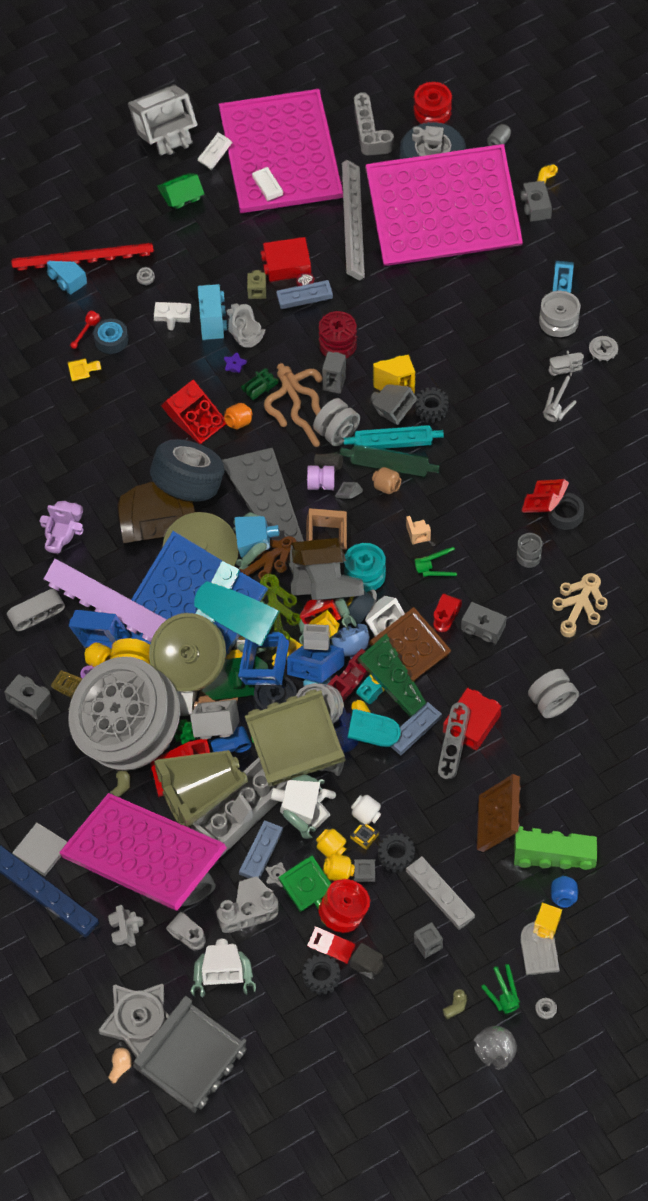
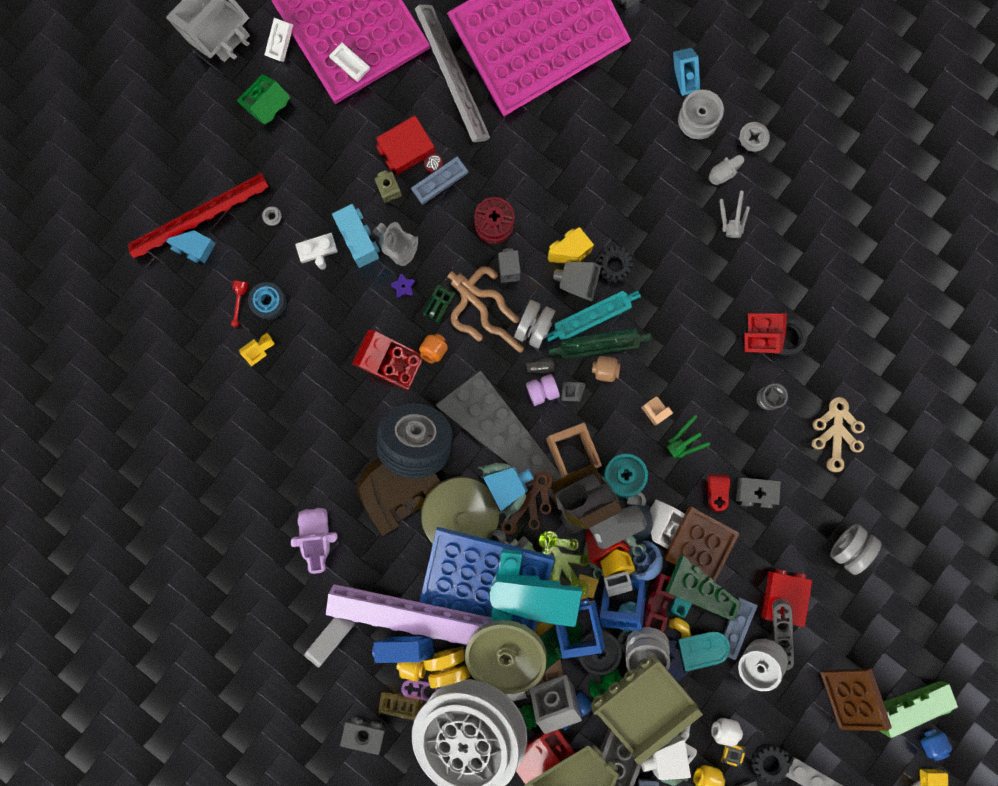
camera: 25 degrees left, 25 degrees up
none -> light grey wheel [738,639,788,691]

